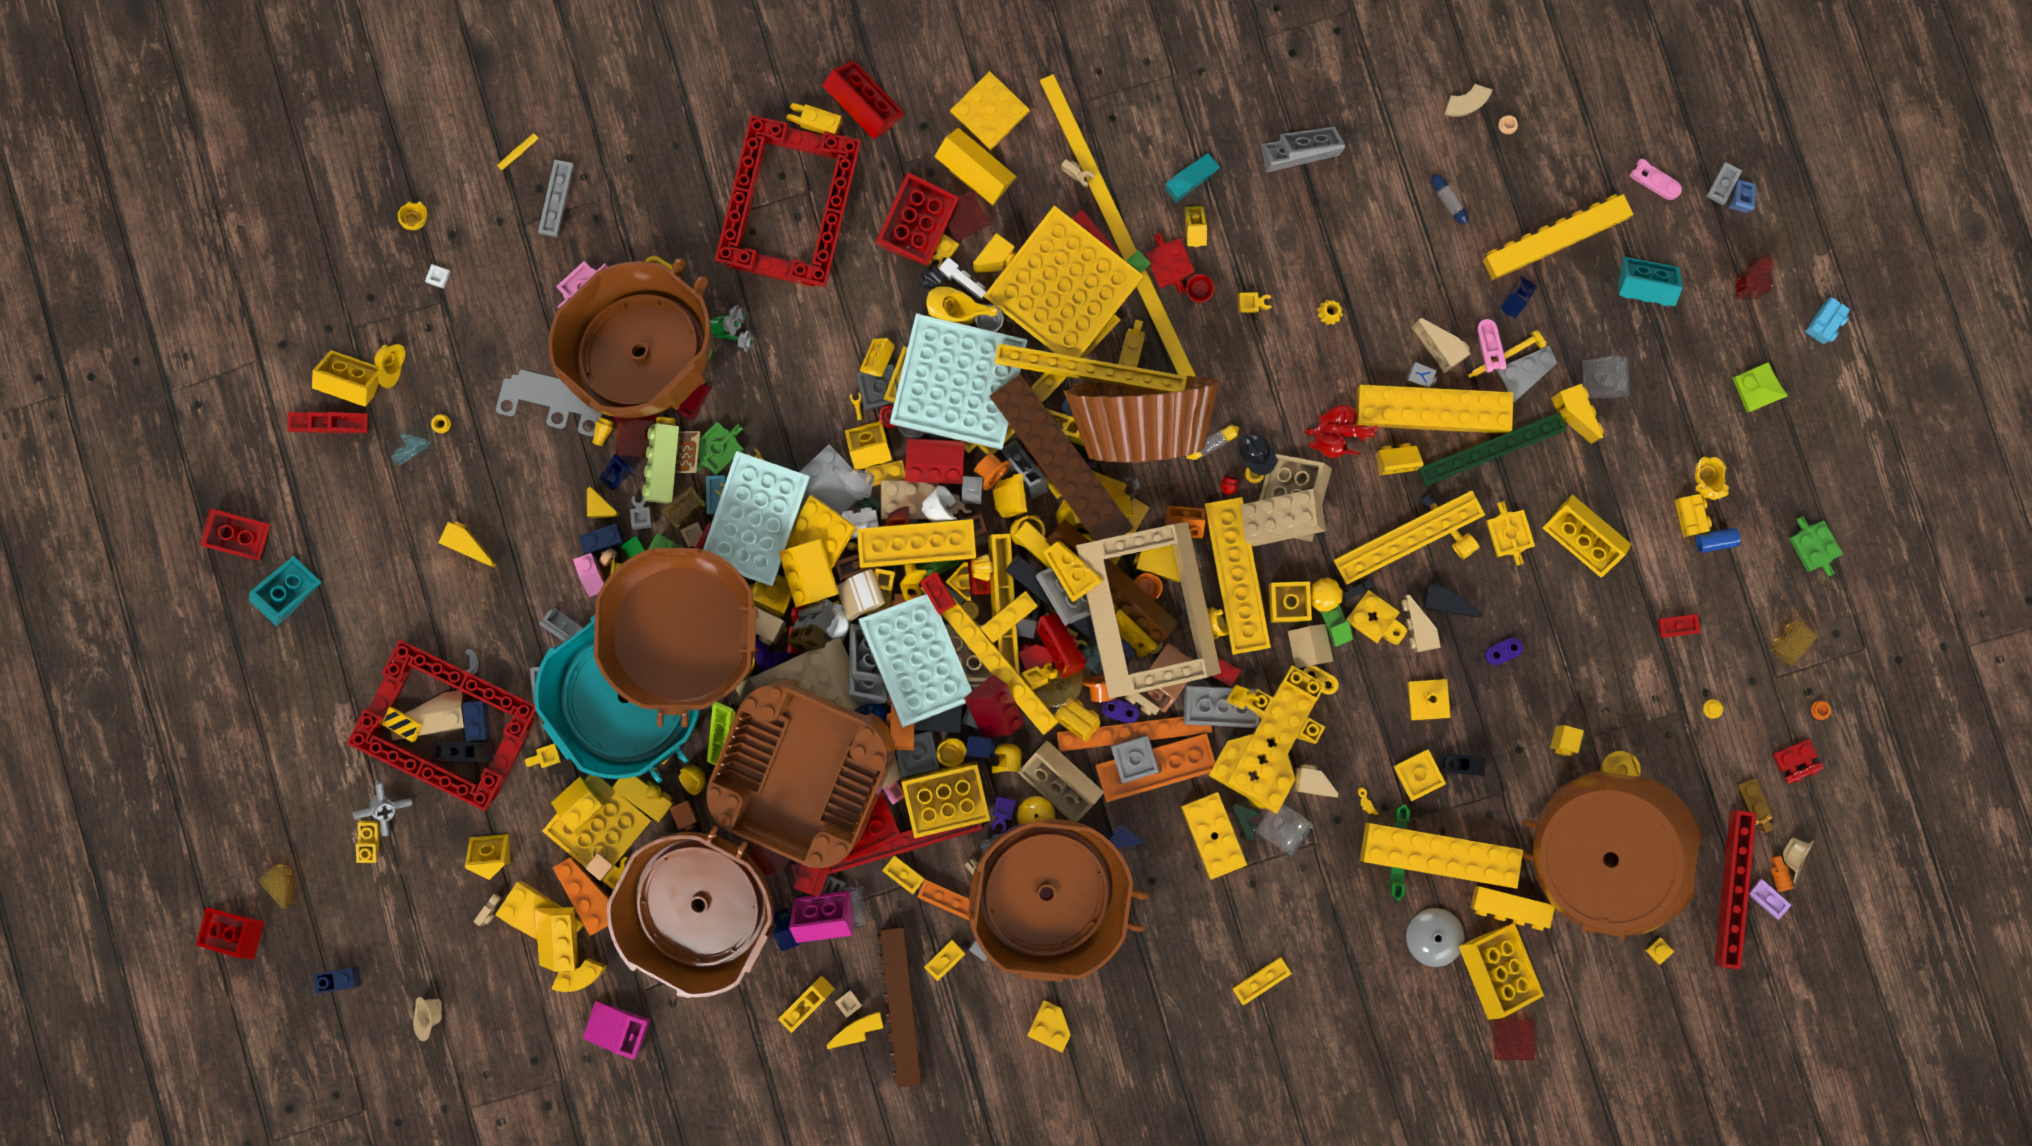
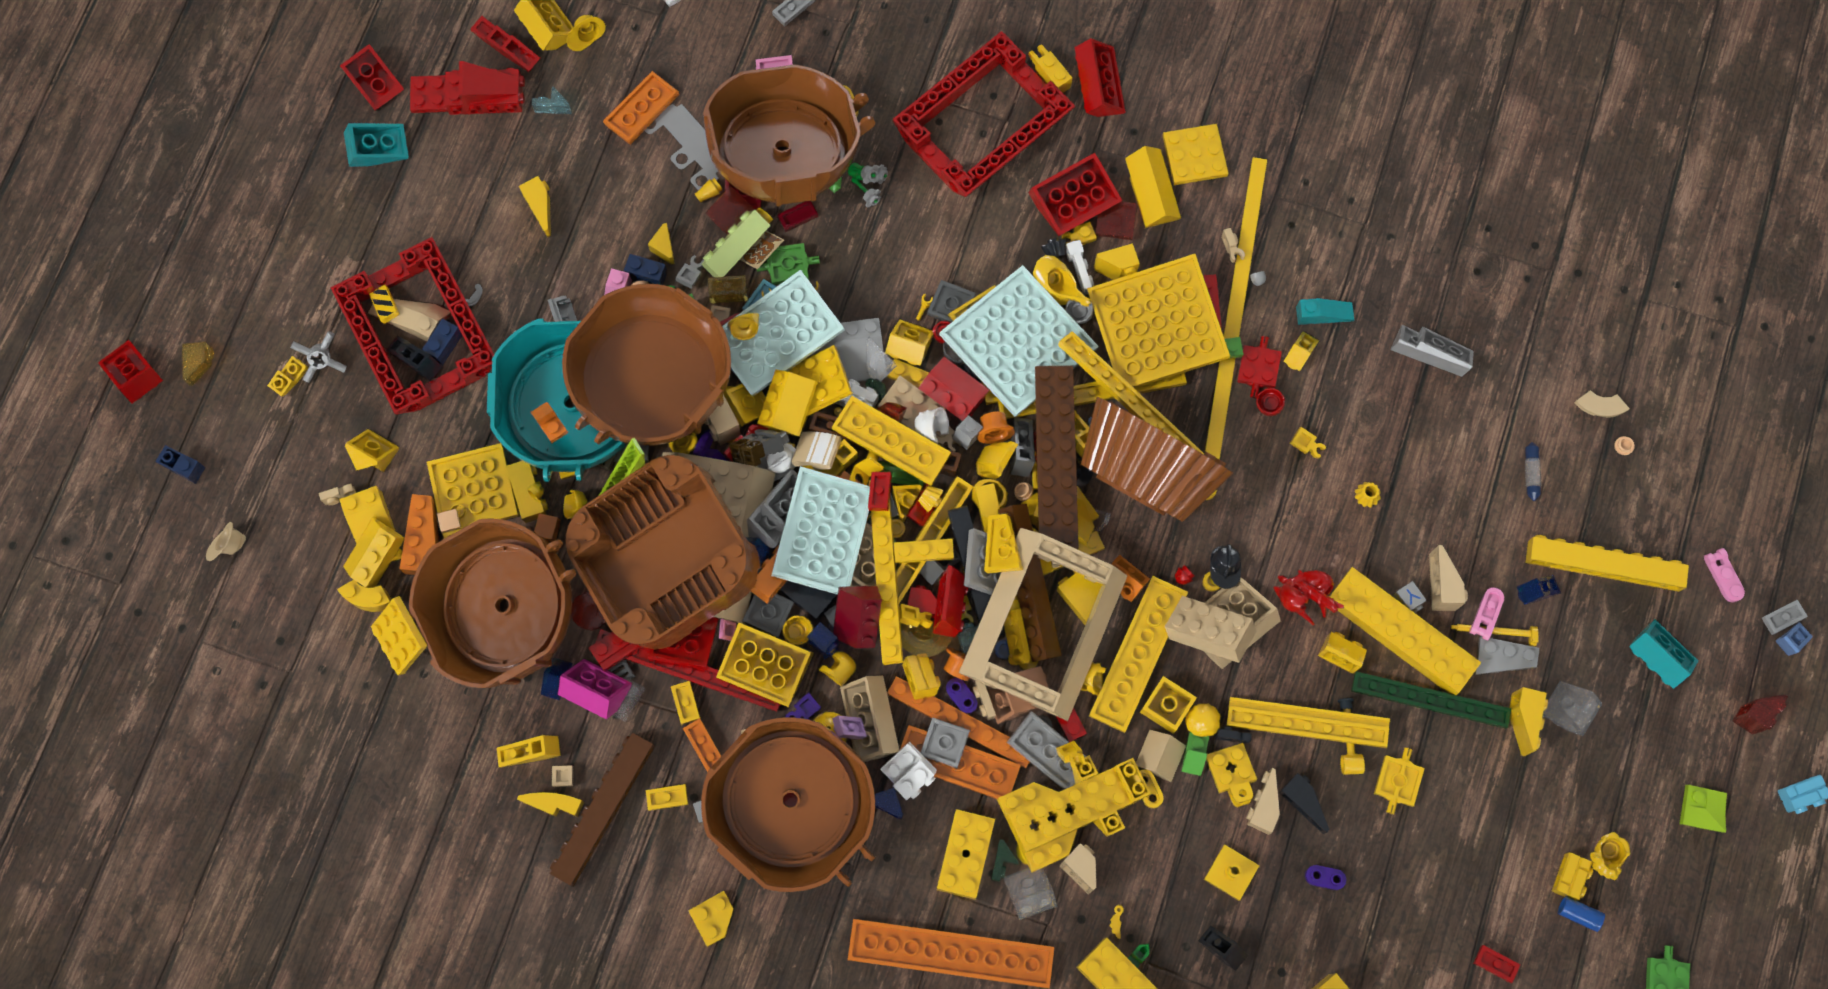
camera: 35 degrees right, 10 degrees down
yellow plate [431,414,451,433] -> none
yellow plate [525,744,561,768] -> none
yellow slope [551,776,606,832] -> none
dark pink slope [583,1001,651,1059] -> none
clear blue slope [599,454,634,491] -> none
yellow slope [860,338,895,377] -> none
yellow hinge [1118,320,1145,368] -> none
orange hair [1134,572,1163,600] -> none
piece [1186,425,1240,460] -> none
yellow plate [1393,749,1446,801] -> none
yellow slope [1543,494,1632,578] -> none
none -> yellow plate [371,596,427,676]
none -> red wedge [410,61,525,115]
none -> orange slope [531,402,568,443]
none -> orange tile [603,71,680,145]
none -> yellow piece [727,313,759,340]
none -> lavender plate [832,715,867,739]
none -> orange plate [848,919,1054,989]
none -> white plate [880,741,937,800]
none -> light nougat plate [1015,482,1033,501]
none -> light grey hinge [1250,271,1266,286]

